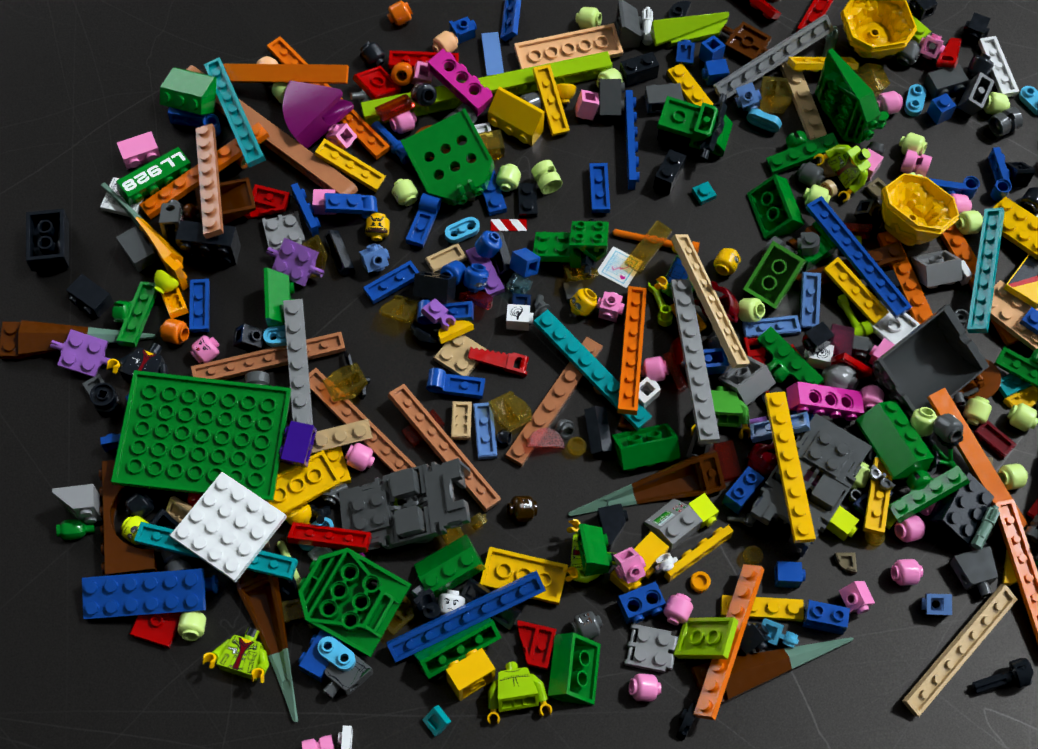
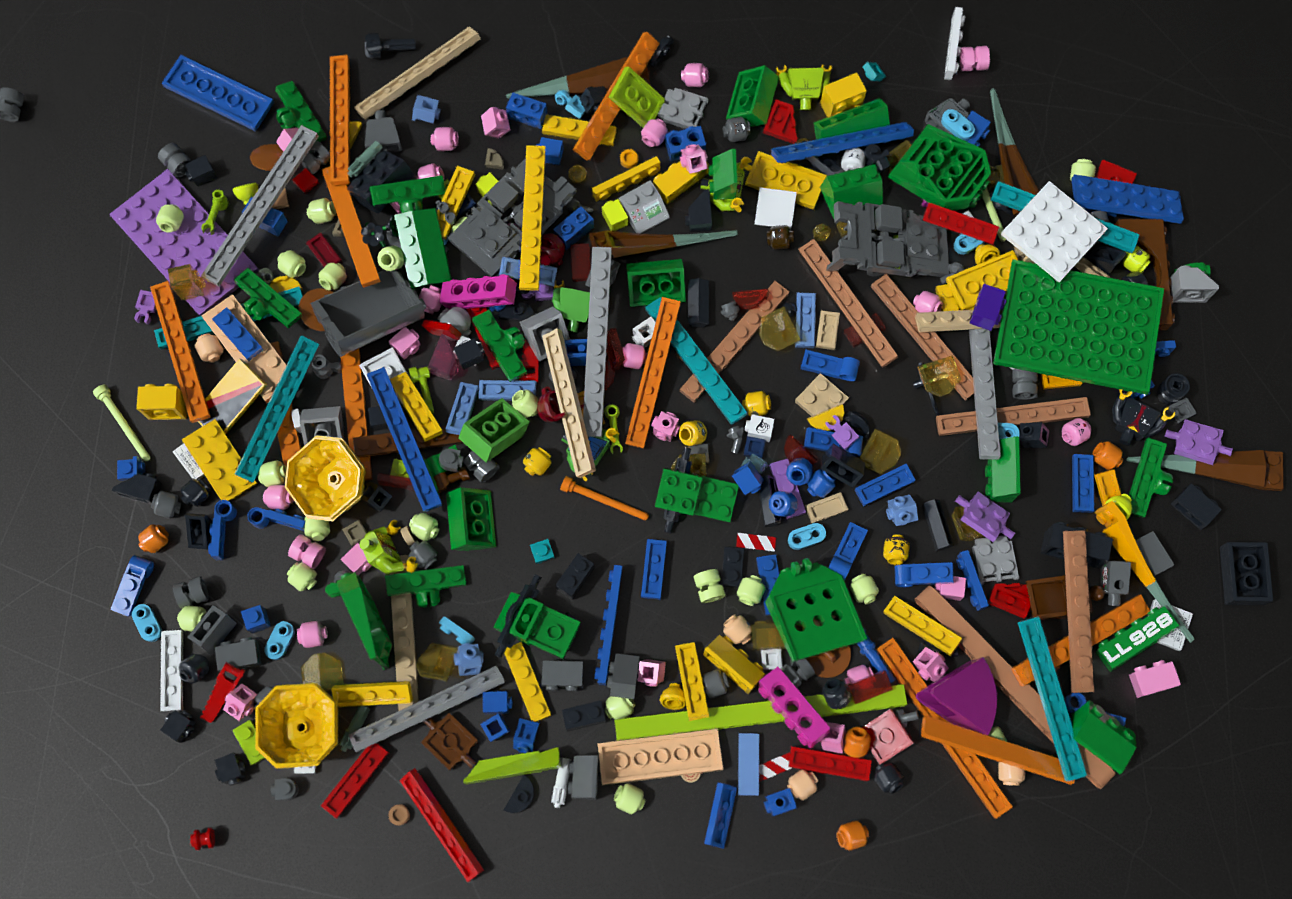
camera: 170 degrees left, 10 degrees up
lime torso [202,627,269,683] -> none
black bar [311,505,331,524] -> none
red piece [468,347,529,377] -> none
clear yellow plate [567,437,587,456] -> none
white sticker [596,246,643,288] -> none
clear yellow tile [625,220,672,274] -> none
white plate [655,553,678,571] -> none
dark grey plate [849,335,872,360] -> none
dark grey head [933,413,963,443] -> none
none -> light nougat head [723,615,753,644]
none -> yellow head [742,391,771,417]
none -> white tile [755,188,796,229]
none -> sticker [759,753,791,782]

